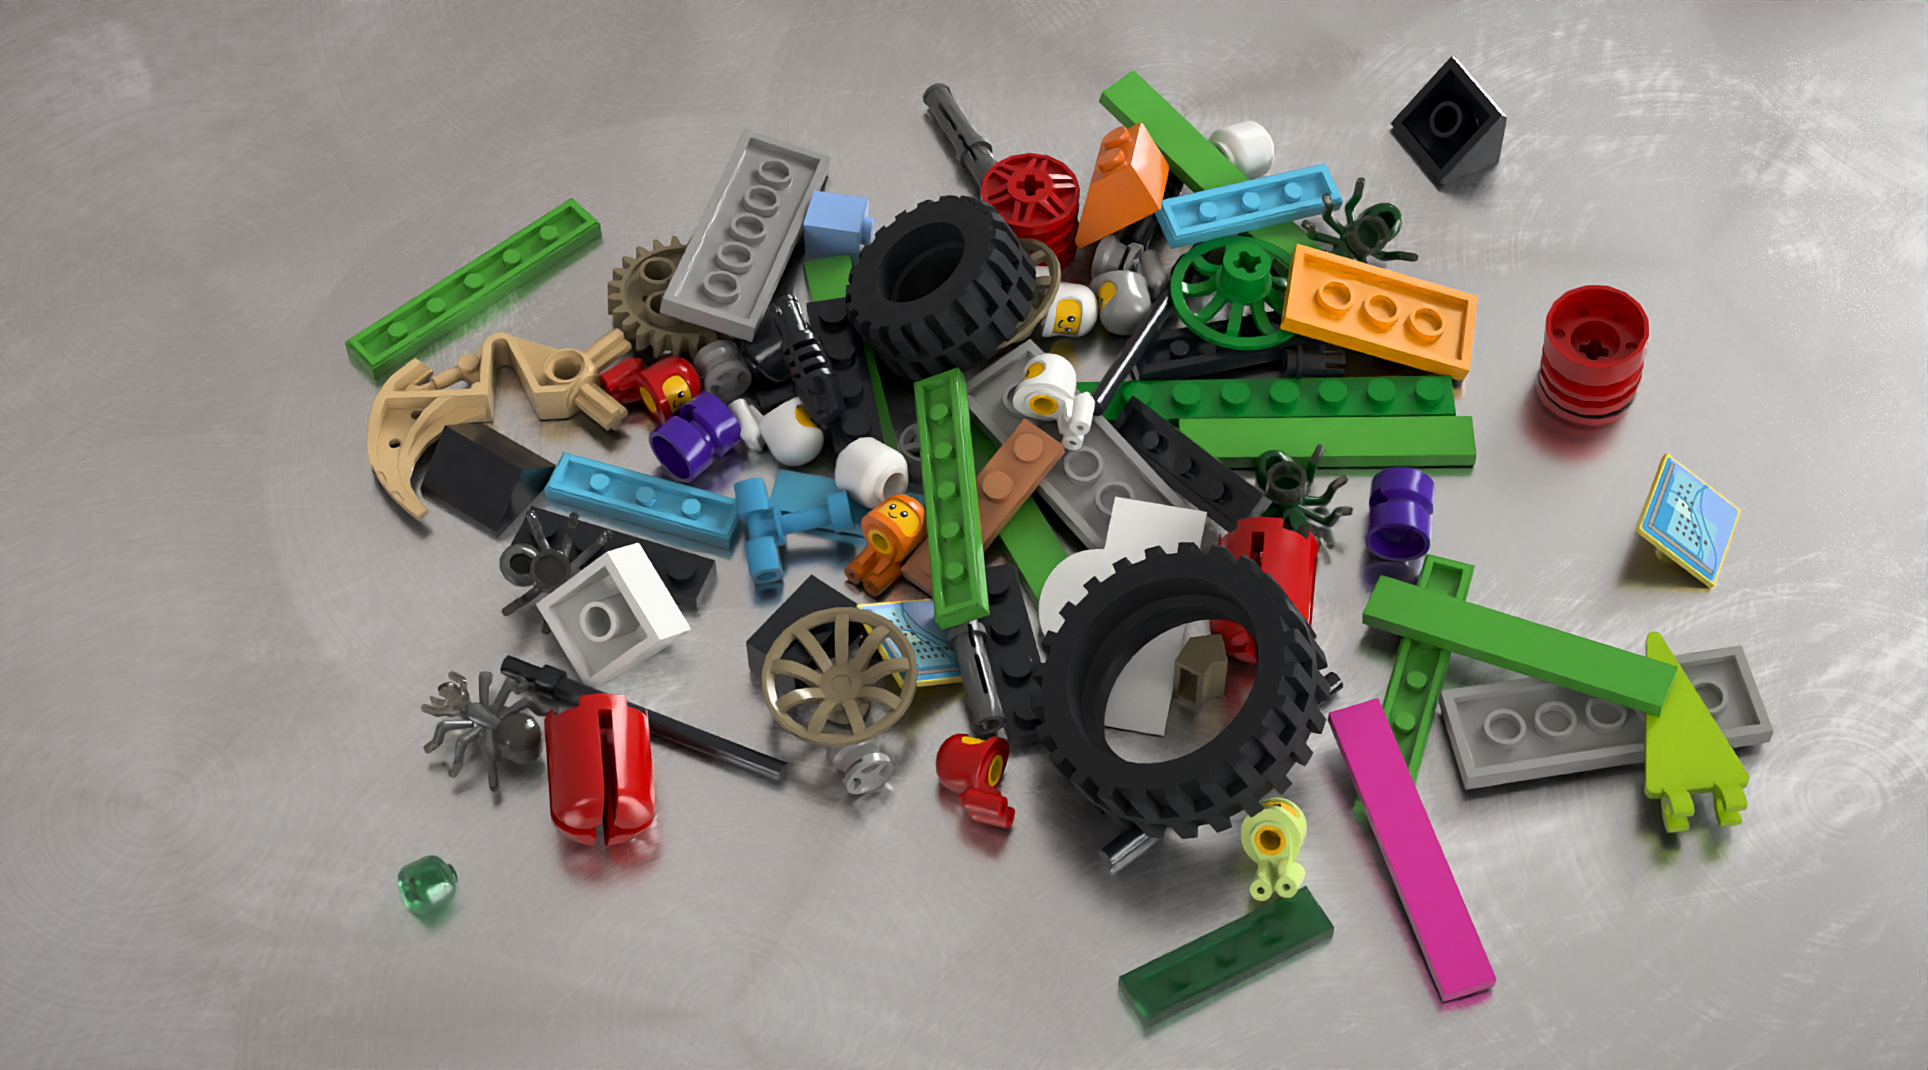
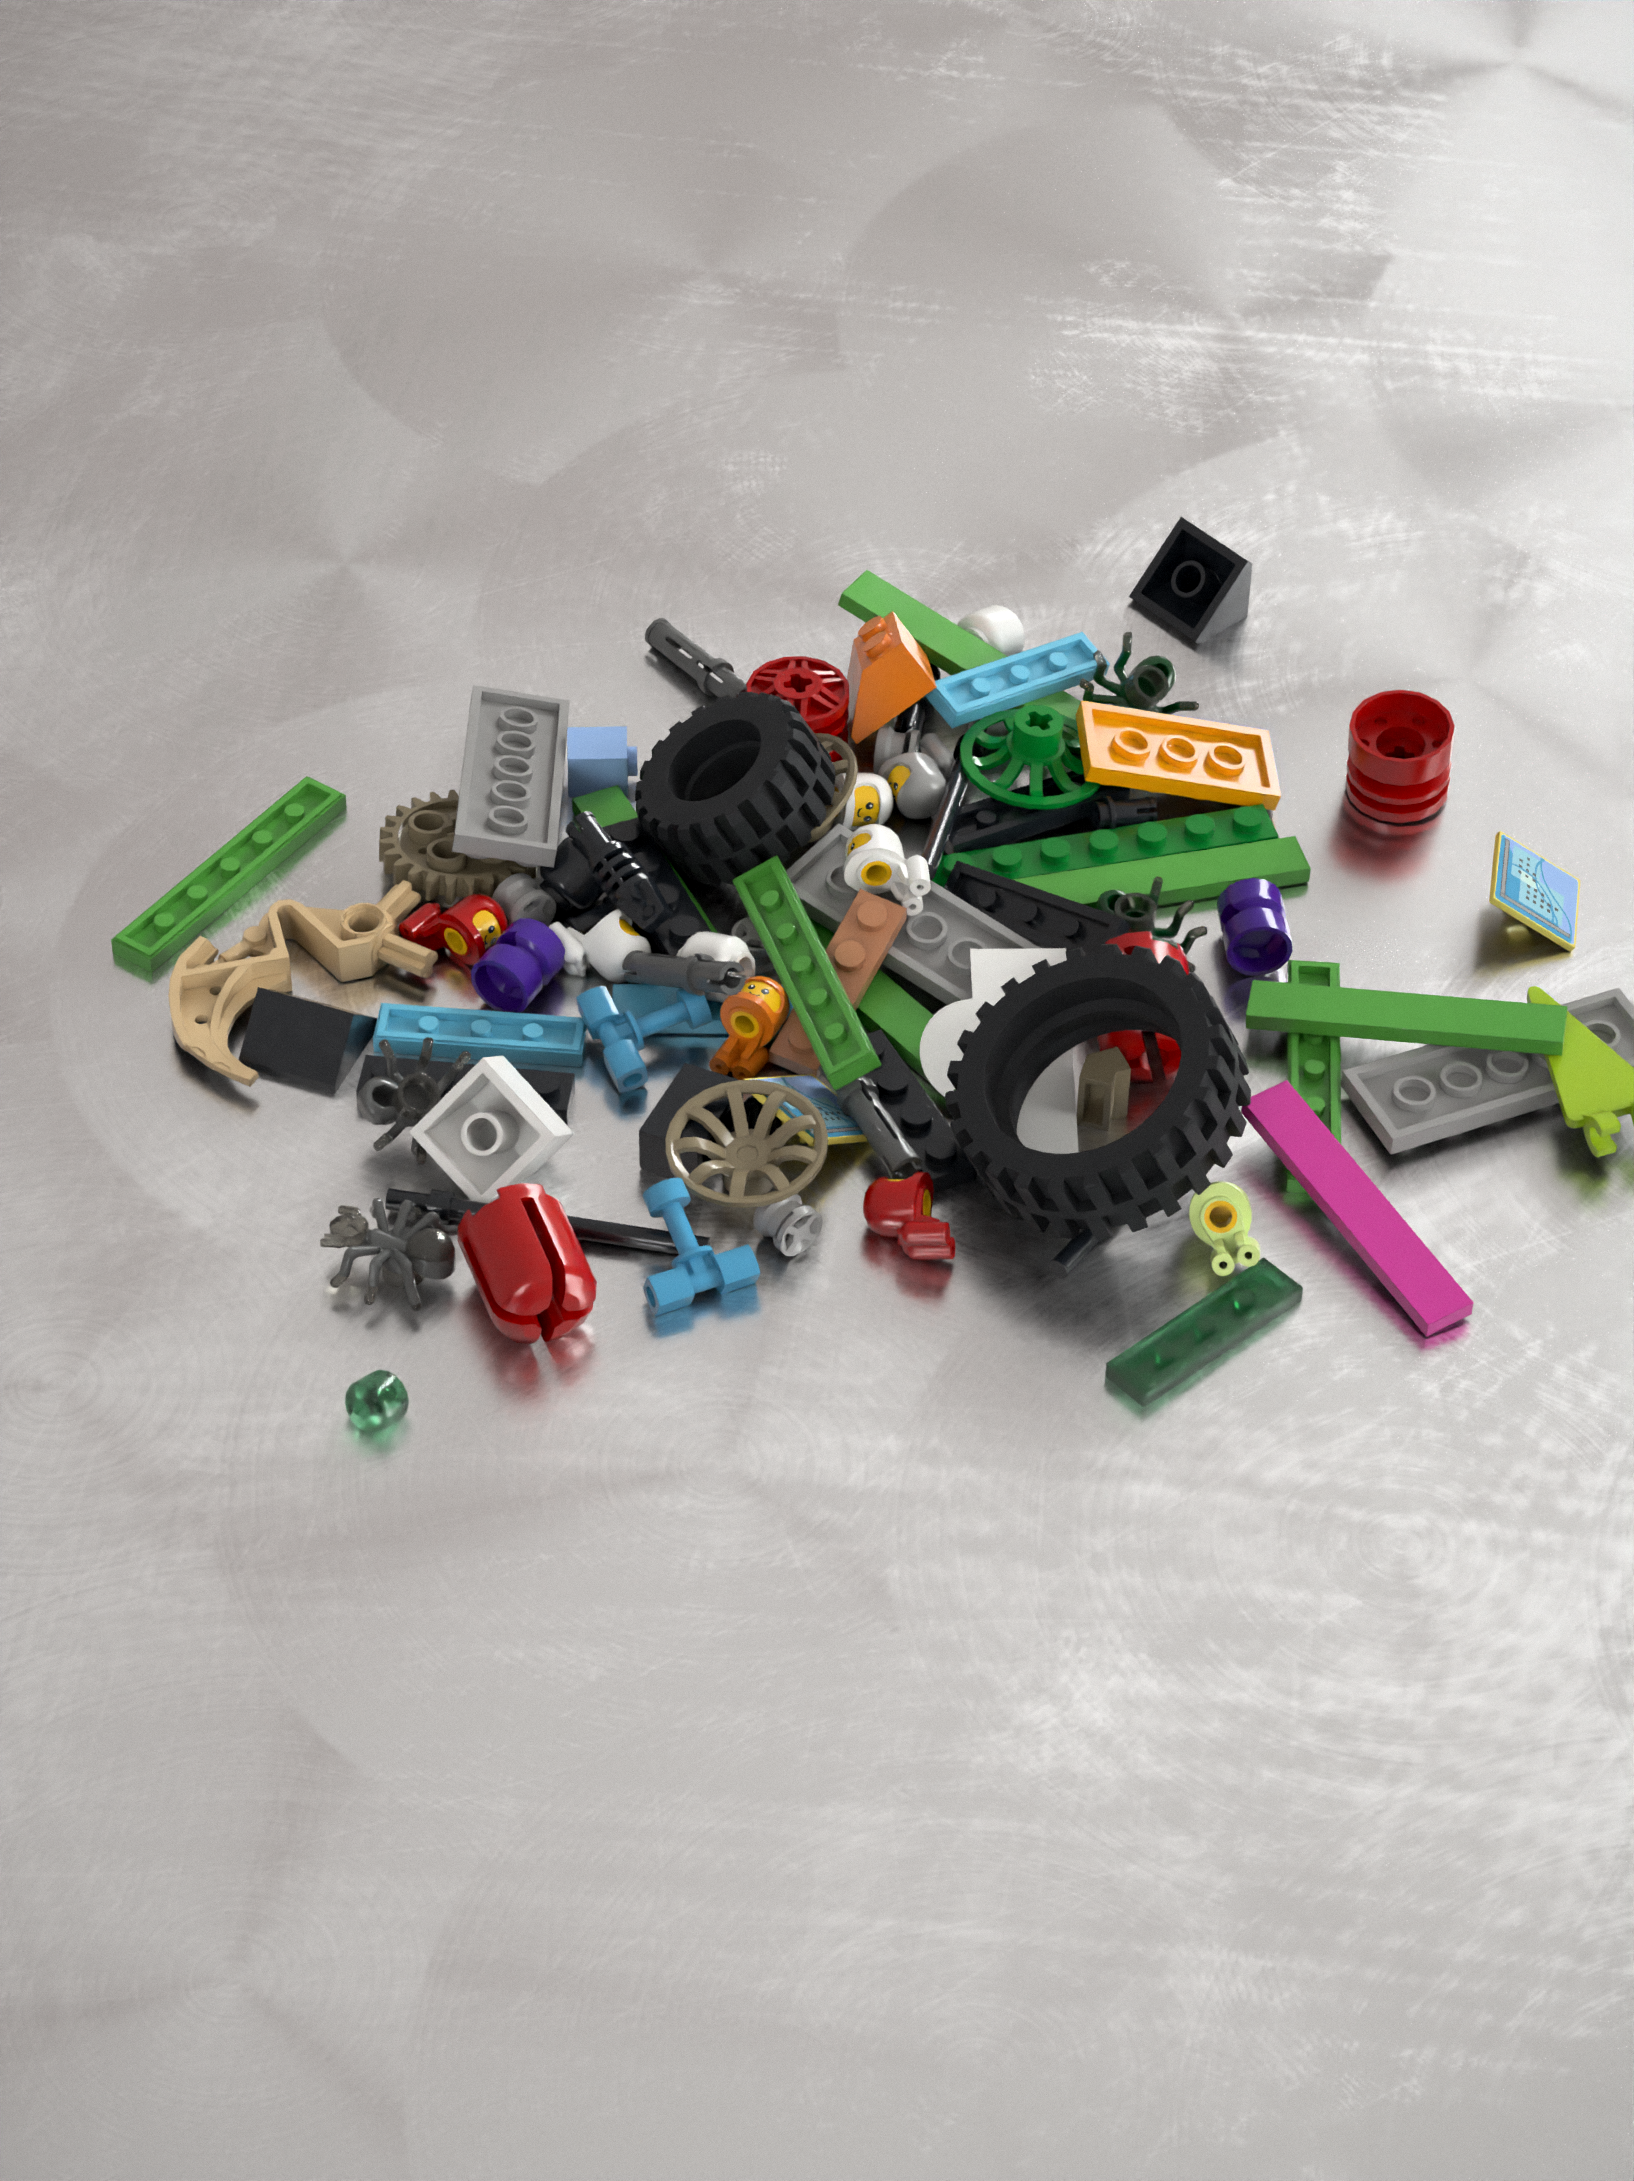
camera: 15 degrees left, 10 degrees down
none -> dark grey pin [622,950,746,996]
none -> dark azure bar [642,1177,761,1316]

